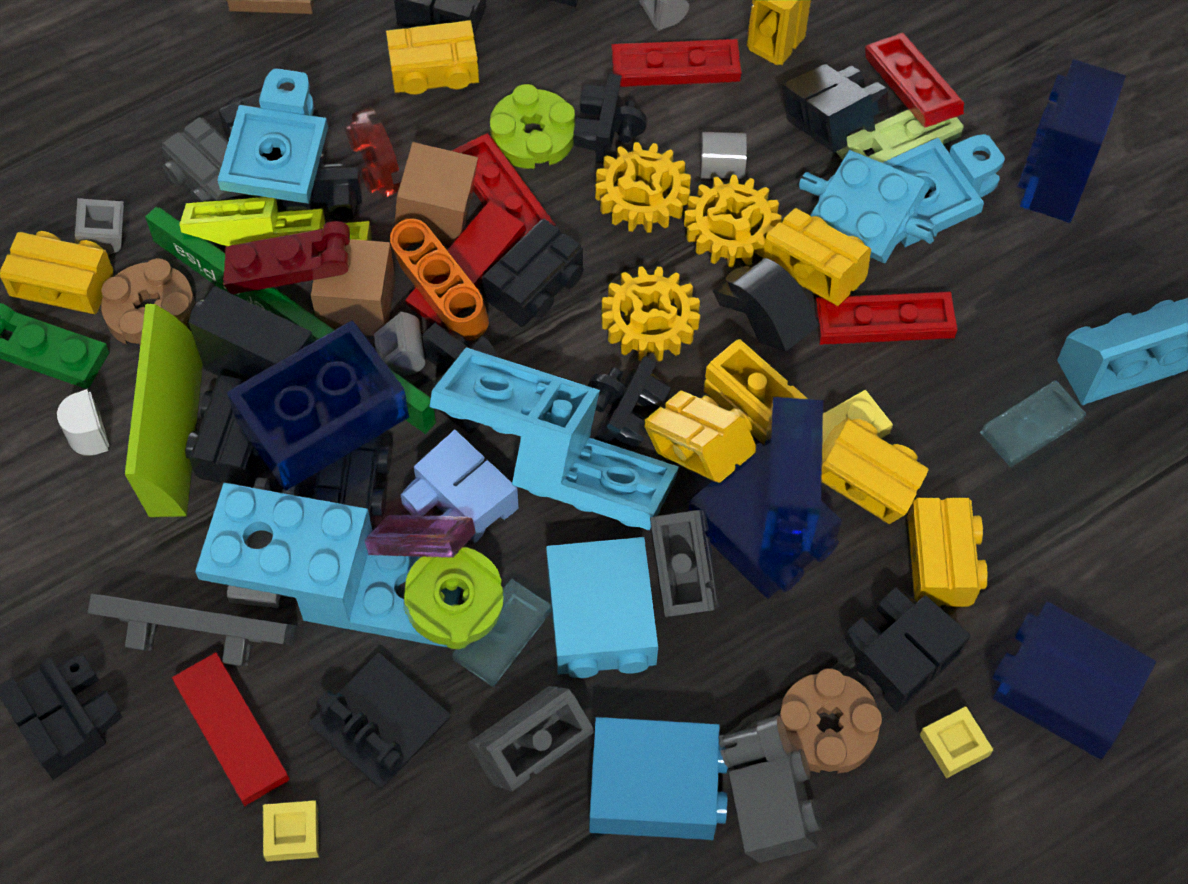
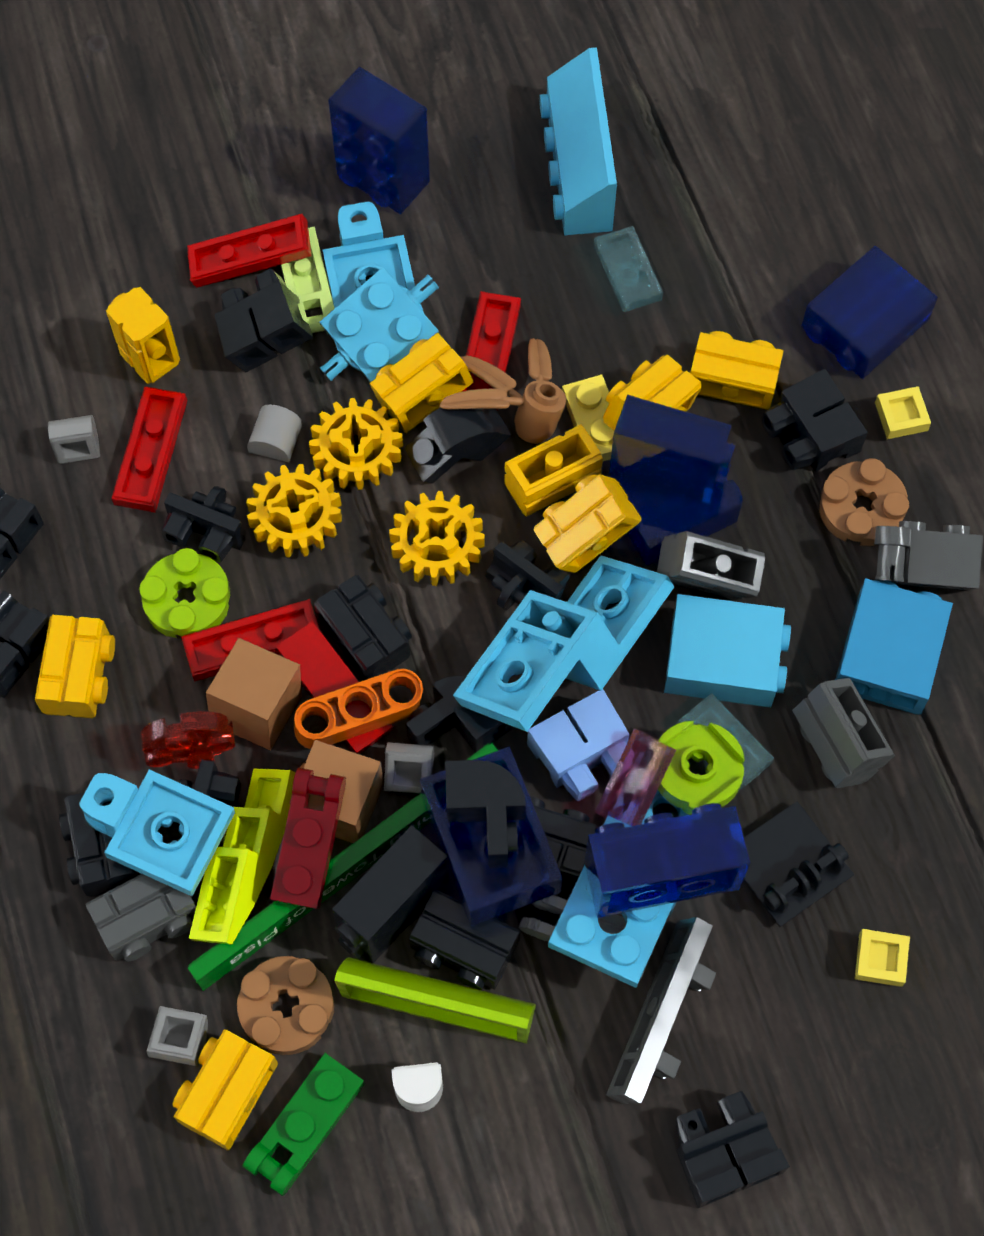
camera: 75 degrees left, 5 degrees up
red tile [171,653,290,807] -> none
none -> medium nougat plant [439,338,566,444]
none -> black brick [445,760,526,868]
none -> clear blue brick [584,803,750,918]

